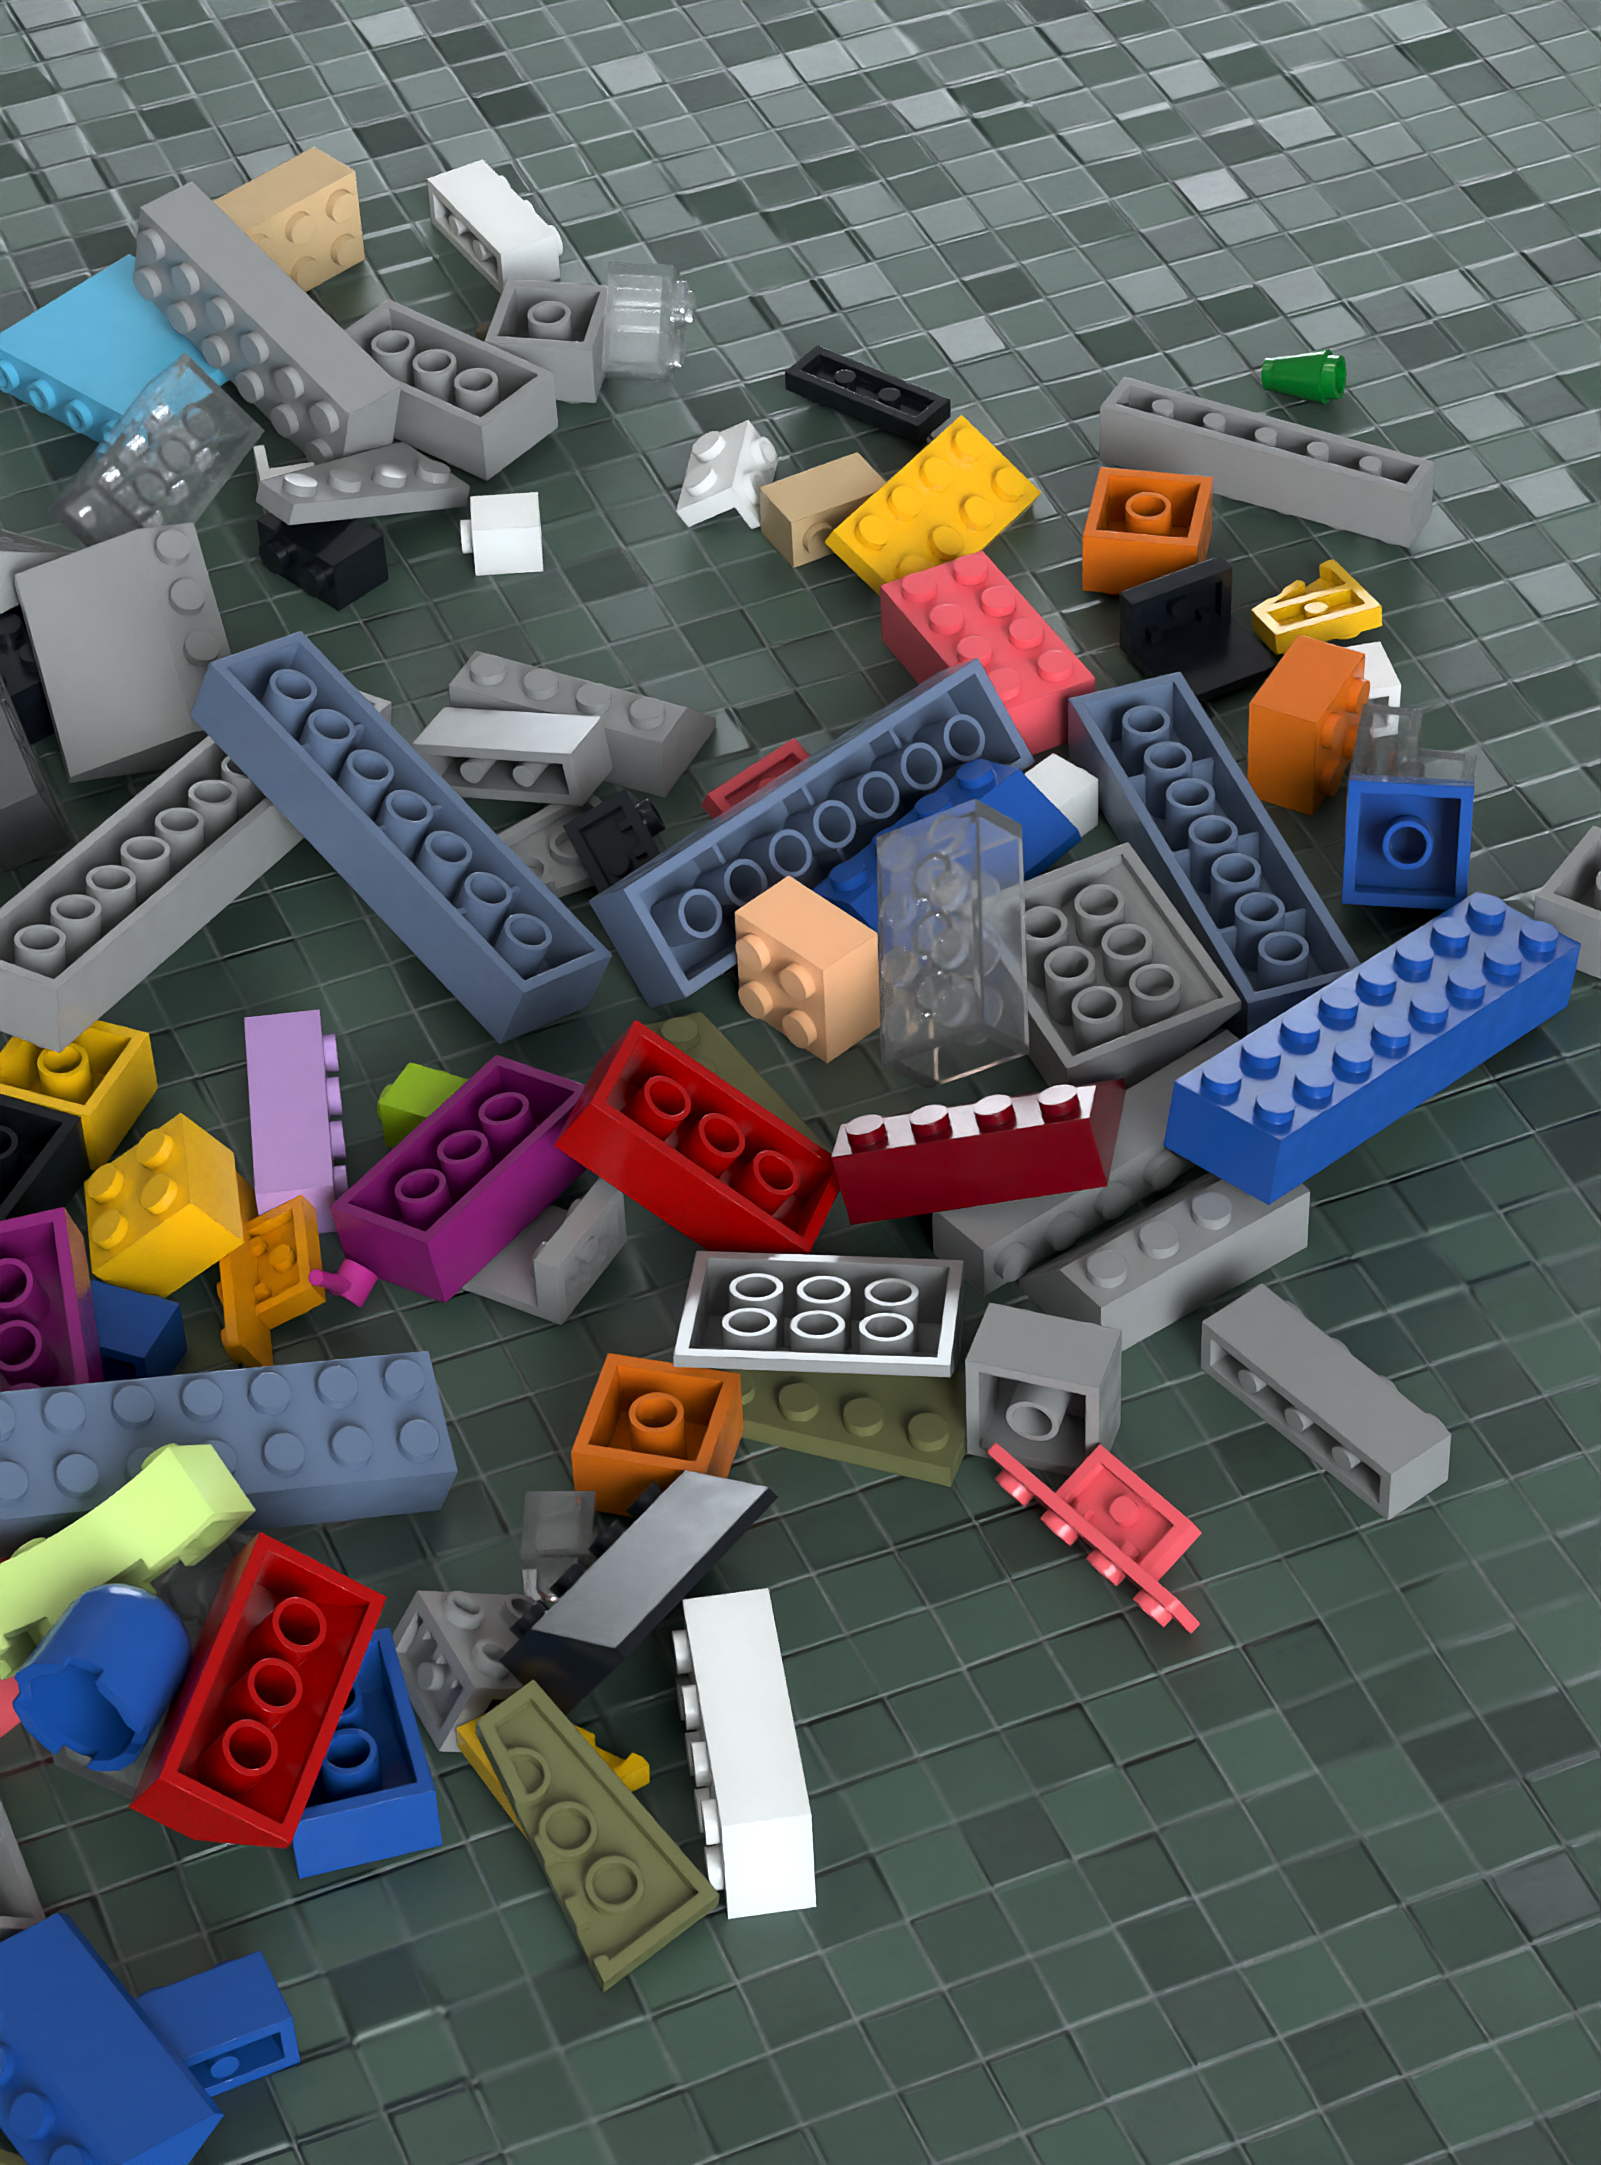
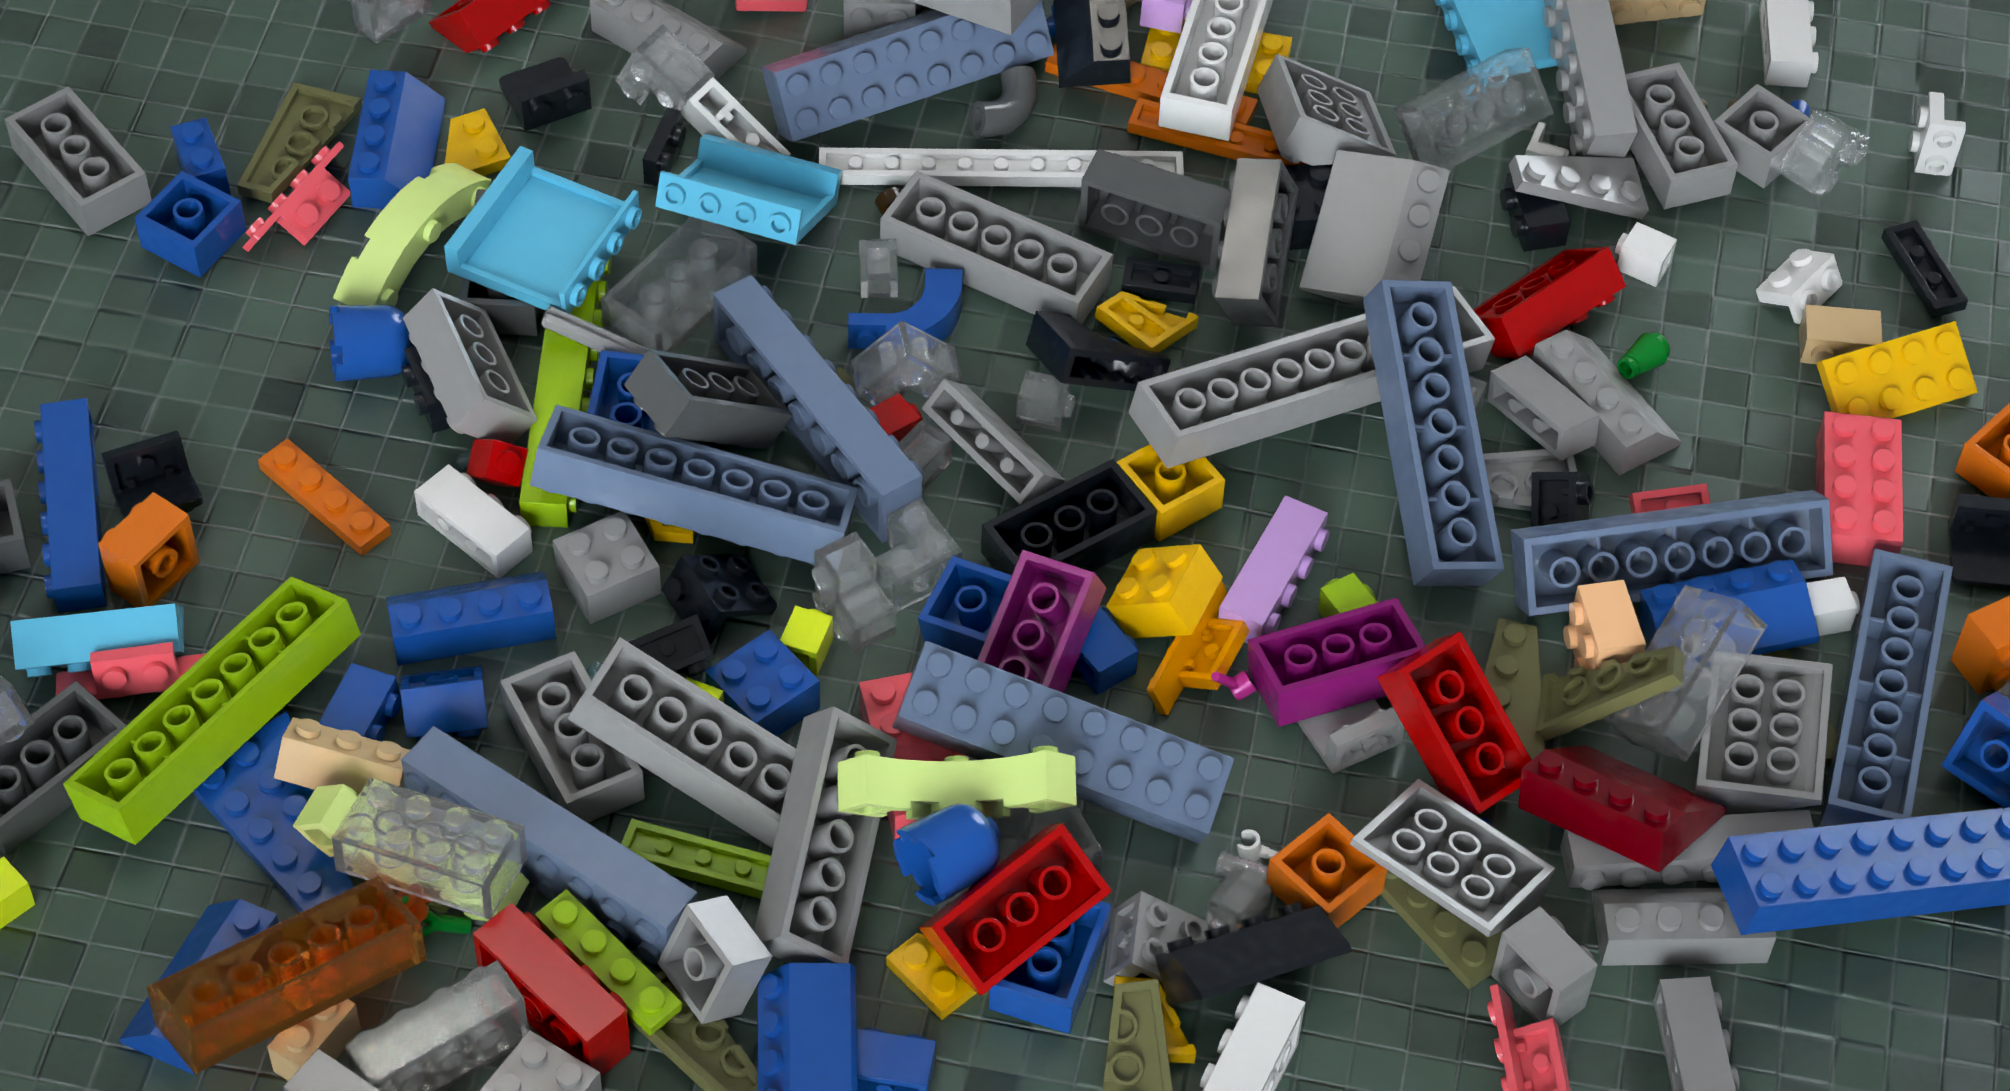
camera: 30 degrees right, 10 degrees up
none -> yellow wing [886,933,976,1020]
none -> clear pin [1215,850,1268,892]
none -> white hand [1237,829,1278,862]
none -> red slope [1473,247,1626,360]
none -> olive wing [1536,645,1685,741]
none -> green cone [1617,332,1670,379]
none -> white bracket [1908,92,1966,176]

